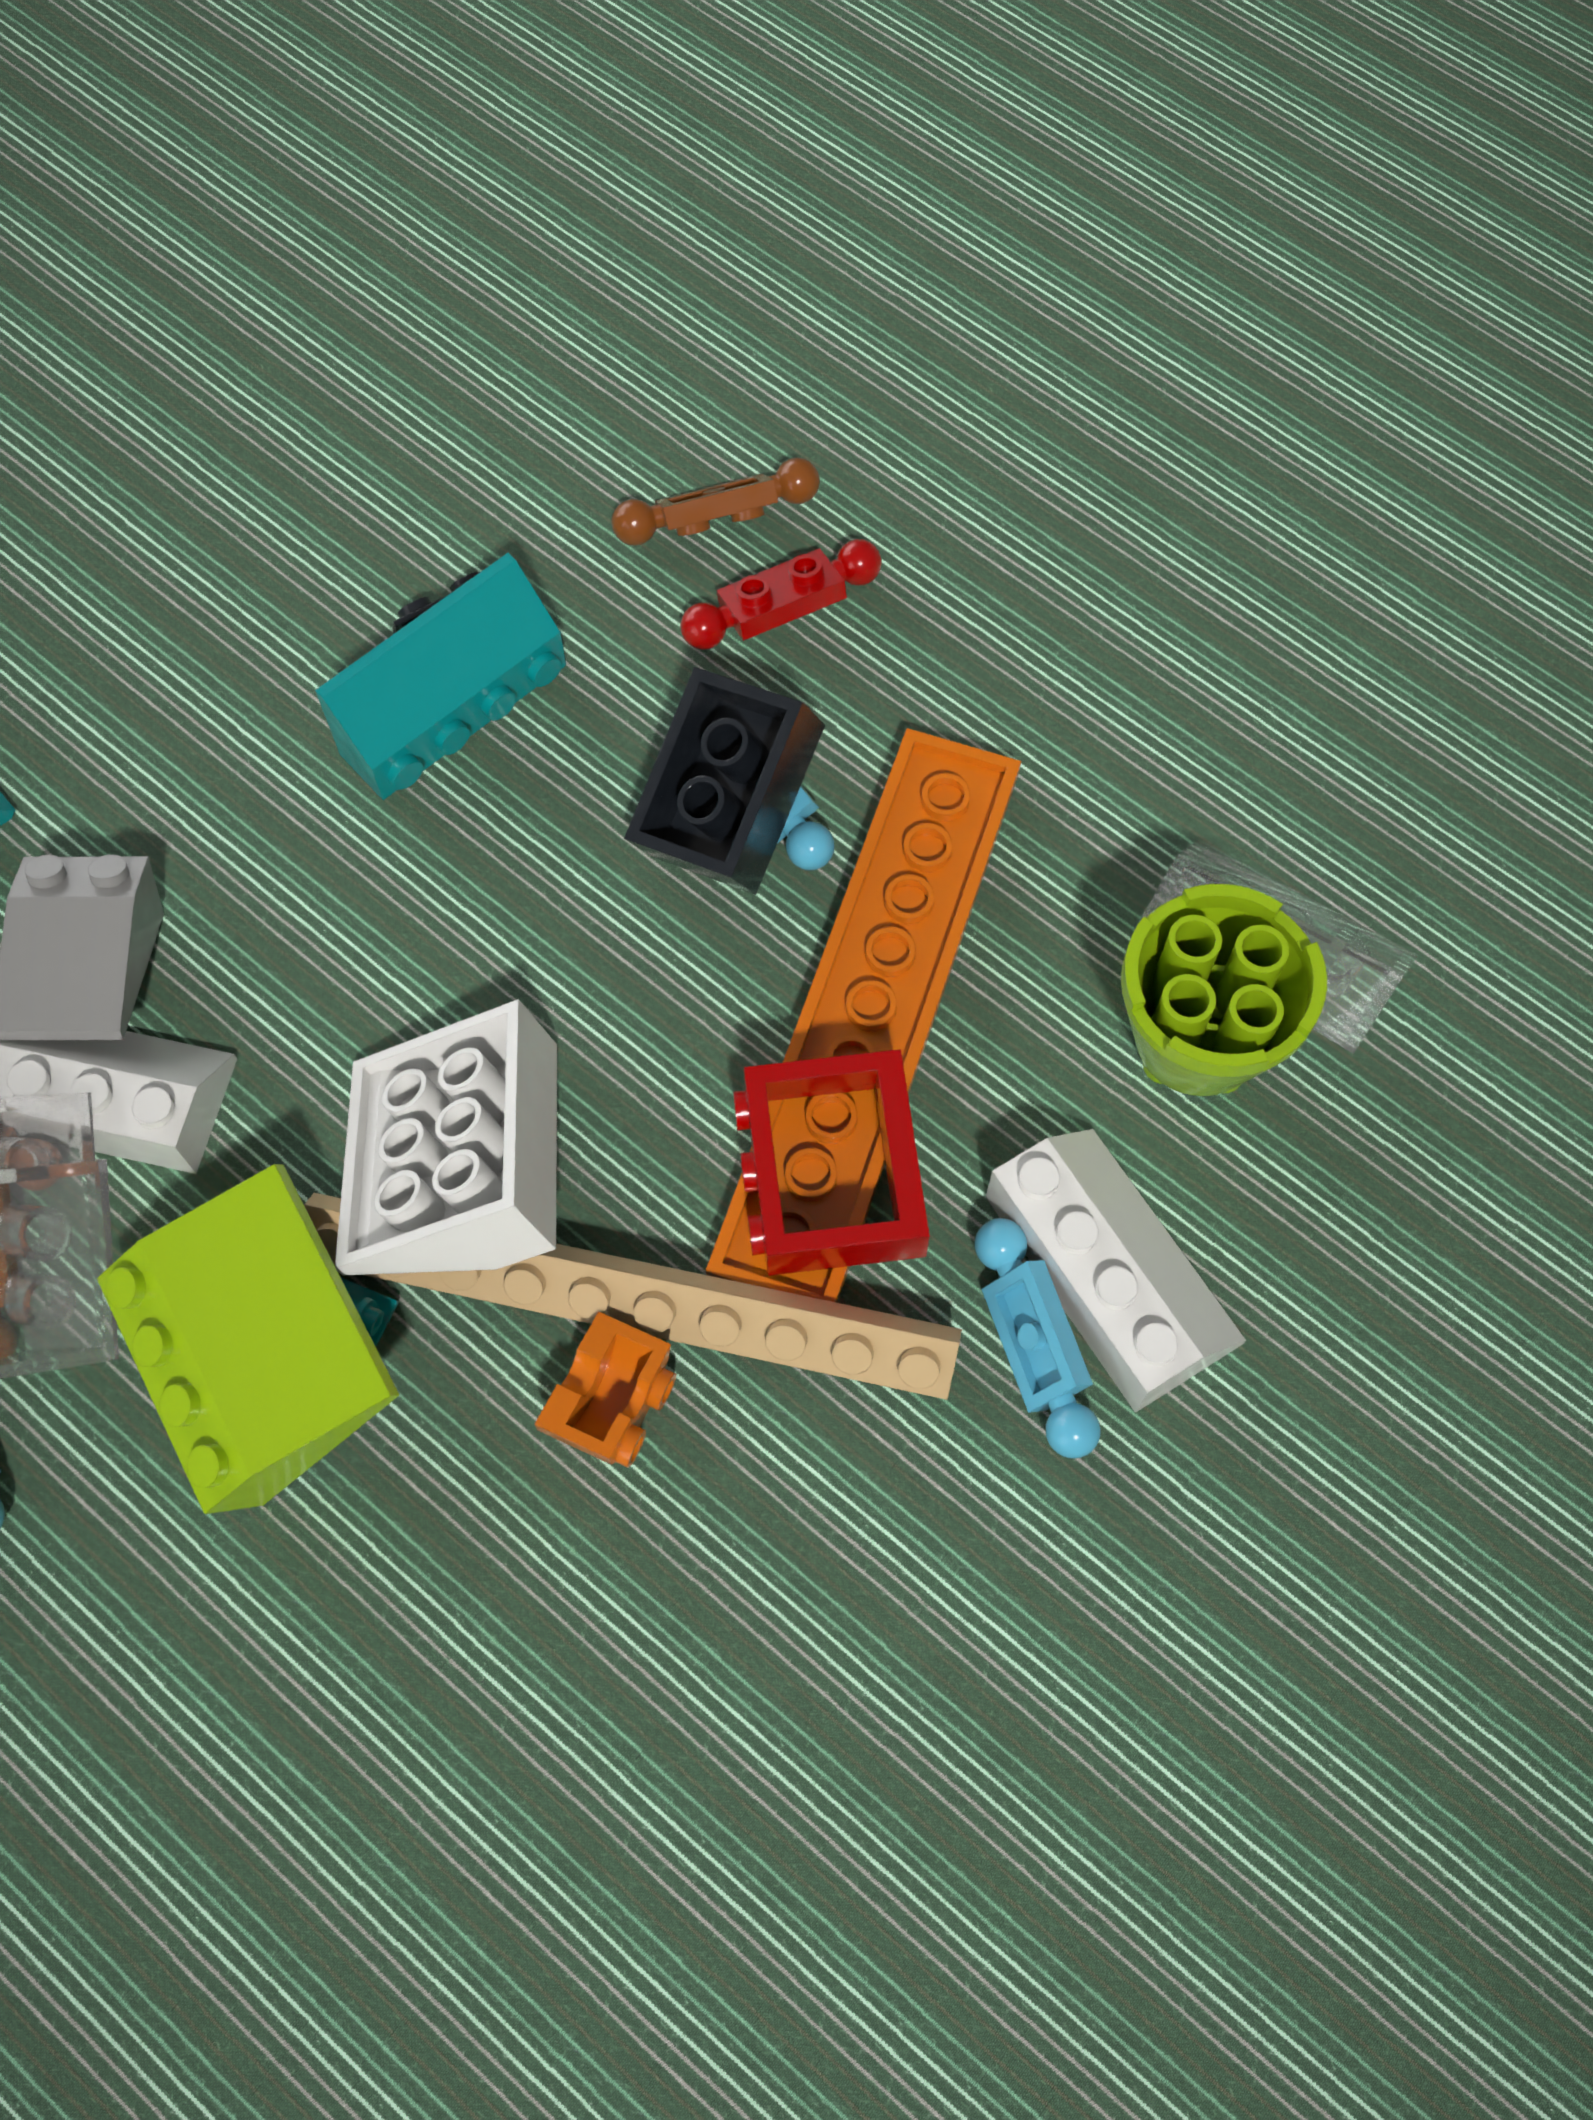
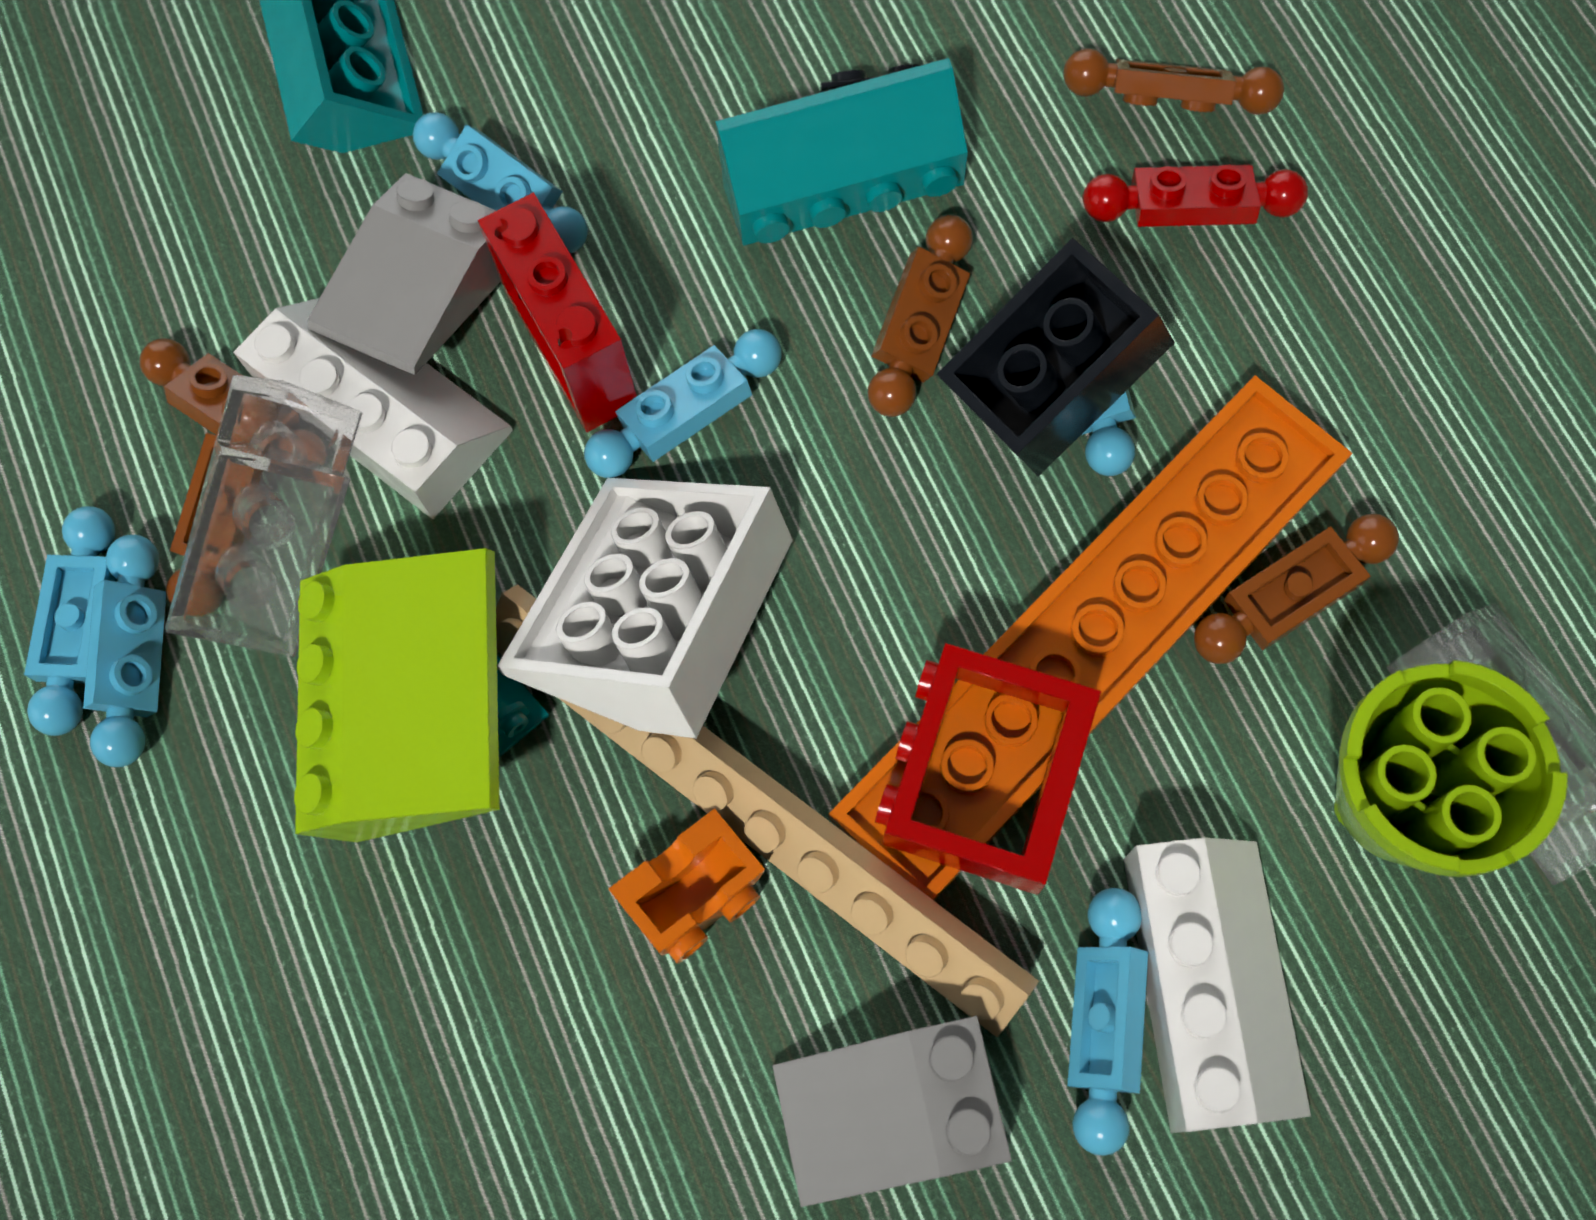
camera: 30 degrees right, 5 degrees up
none -> medium azure plate [413,112,588,254]
none -> red window [477,192,637,433]
none -> medium azure plate [584,329,782,478]
none -> light grey slope [772,1016,1012,1207]
none -> dark orange plate [868,215,973,417]
none -> dark orange plate [1194,514,1399,664]

